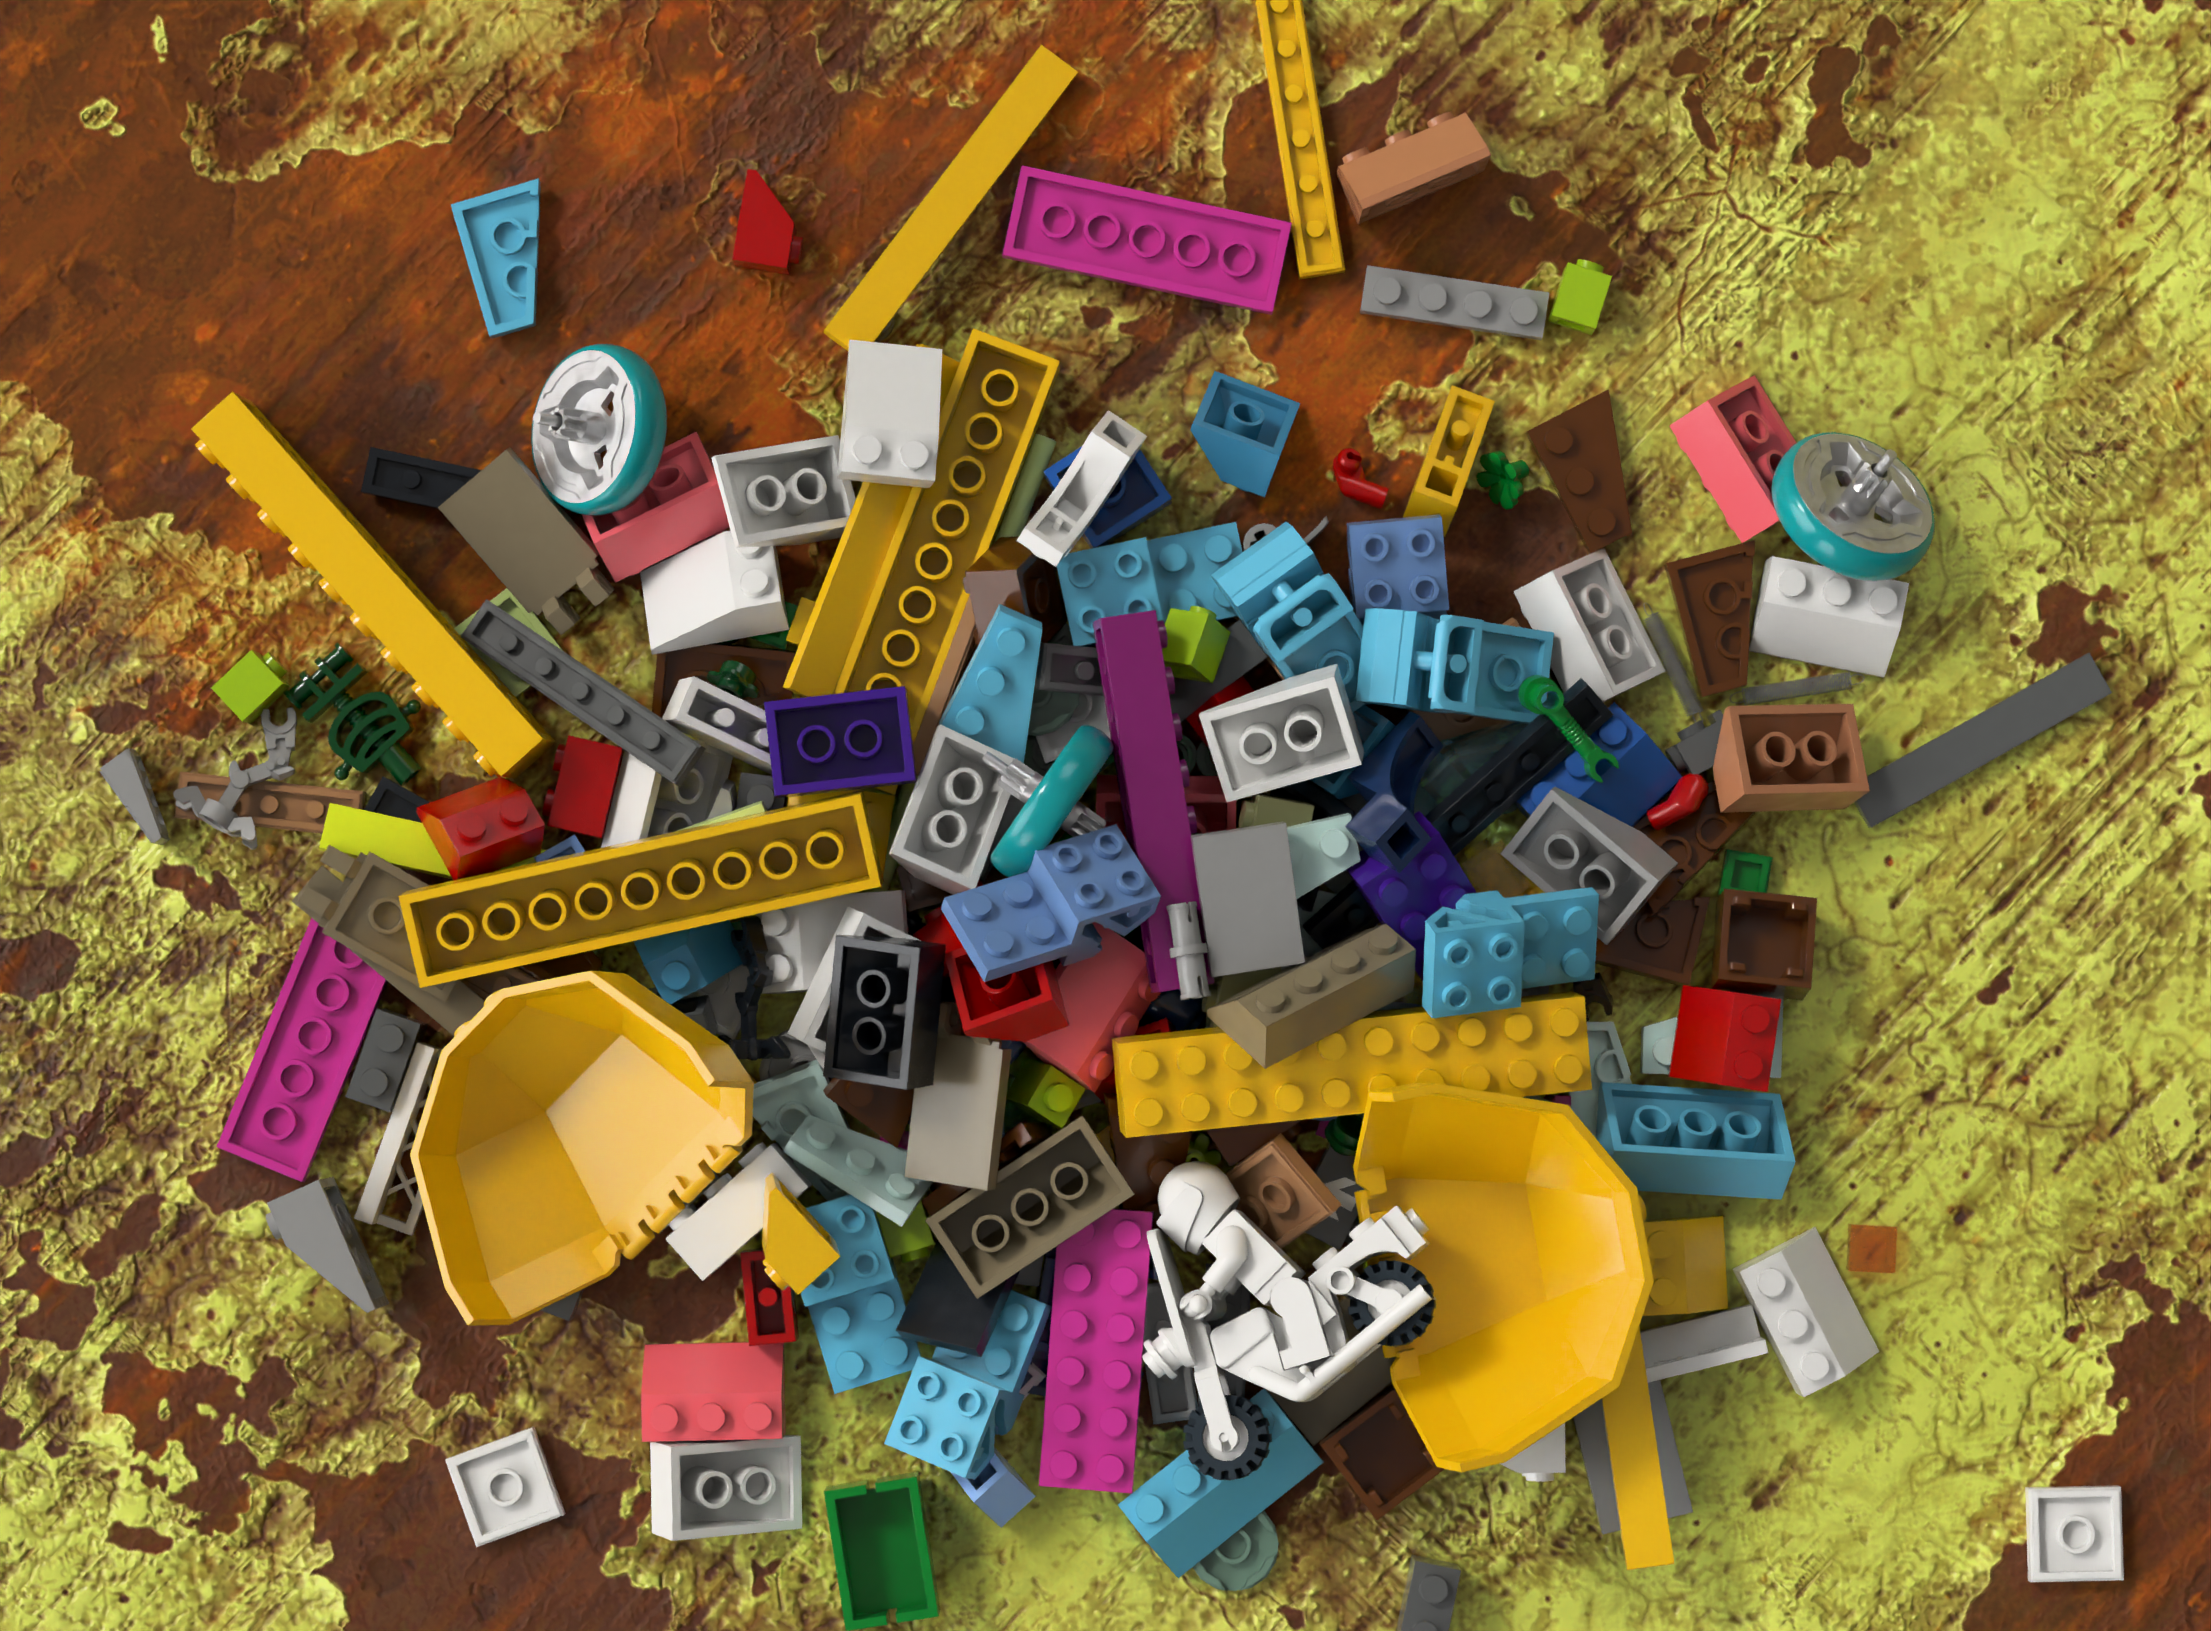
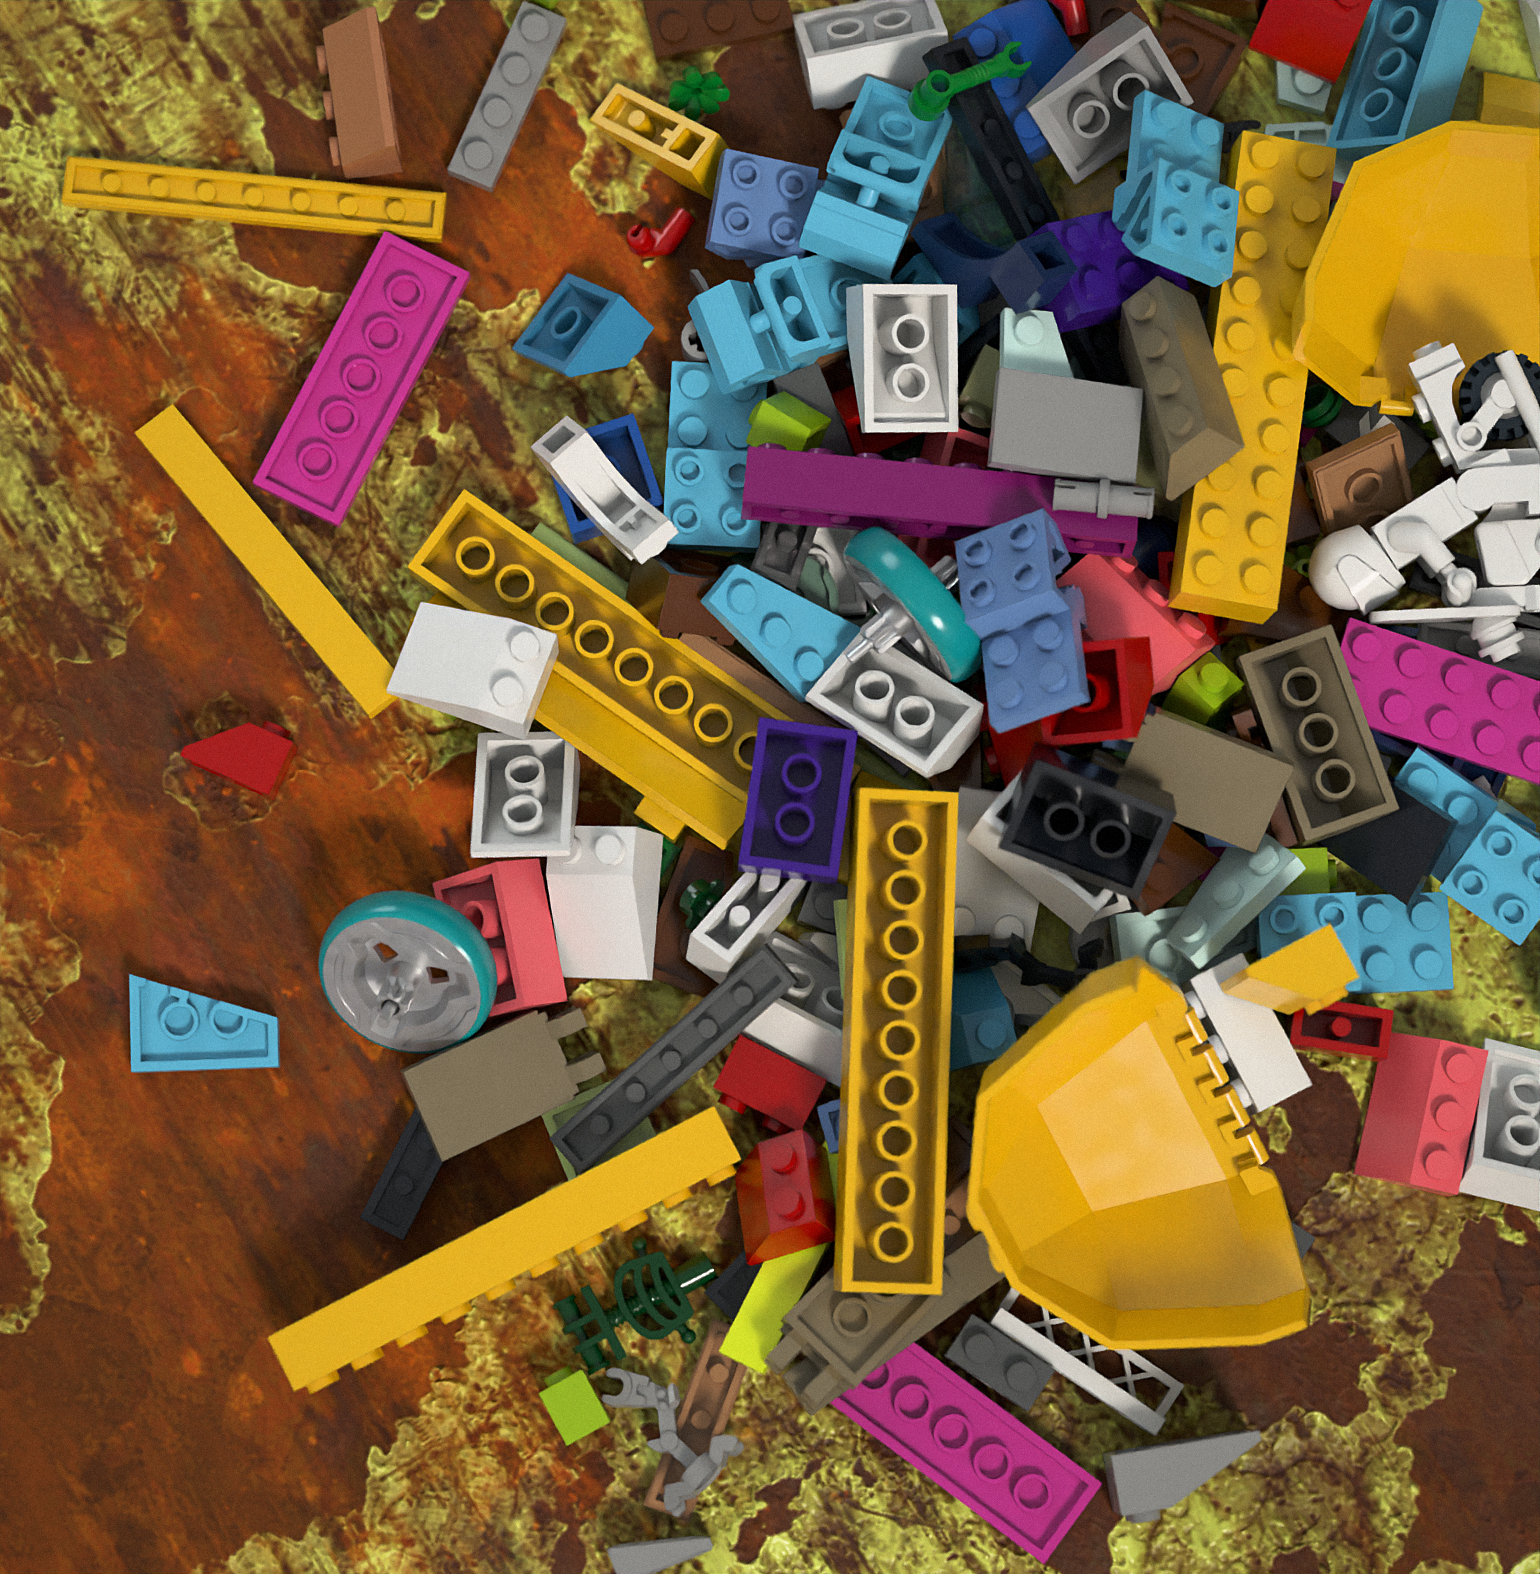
camera: 80 degrees left, 5 degrees down
white tile [445,1427,566,1547] -> none

